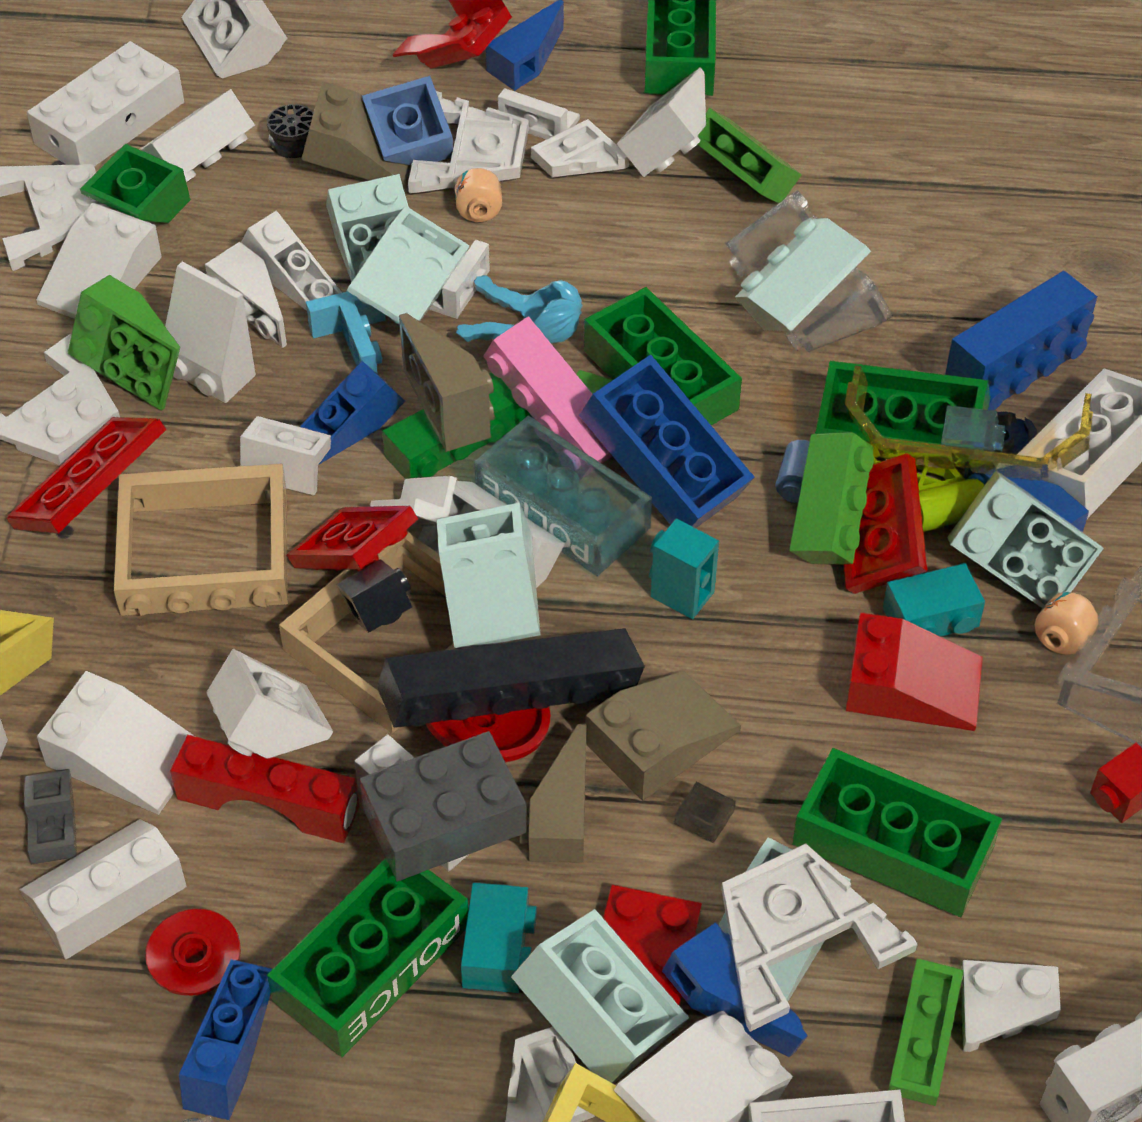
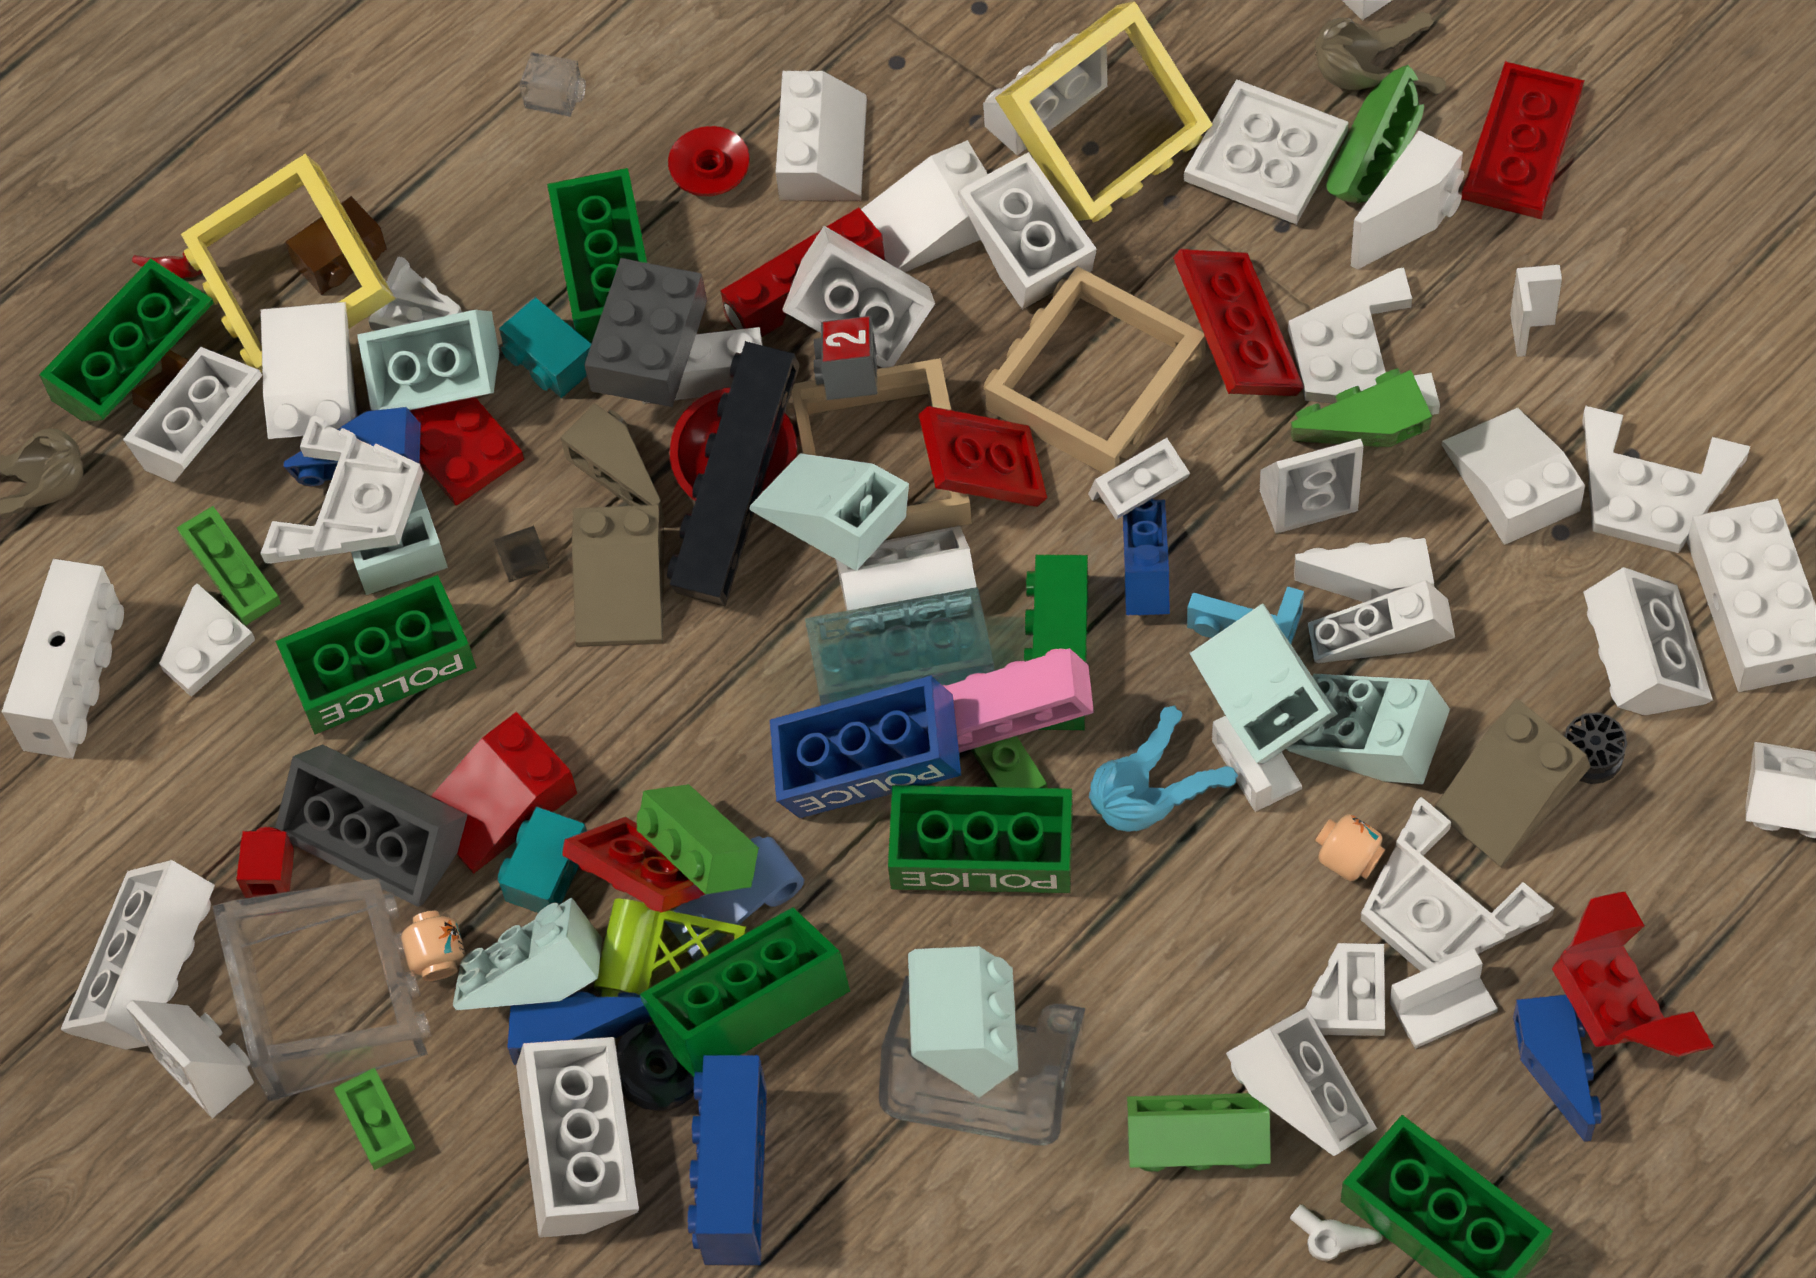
camera: 135 degrees right, 10 degrees up
dark grey slope [24,770,77,865] -> none
green slope [80,143,191,223] -> none
blue slope [179,959,272,1120] -> none
black brick [337,559,412,633] -> none
medium blue slope [362,76,453,165] -> none
white panel [370,476,457,527] -> none
dark tan slope [399,313,495,452] -> none
teal brick [649,518,719,620] -> none
clear yellow windscreen [845,366,1093,481] -> none
clear light blue brick [941,406,1005,463] -> none
none -> dark grey slope [275,744,467,907]
none -> dark grey brick [813,316,878,400]
none -> white slope [958,152,1097,310]
none -> white animal [1290,1204,1383,1261]

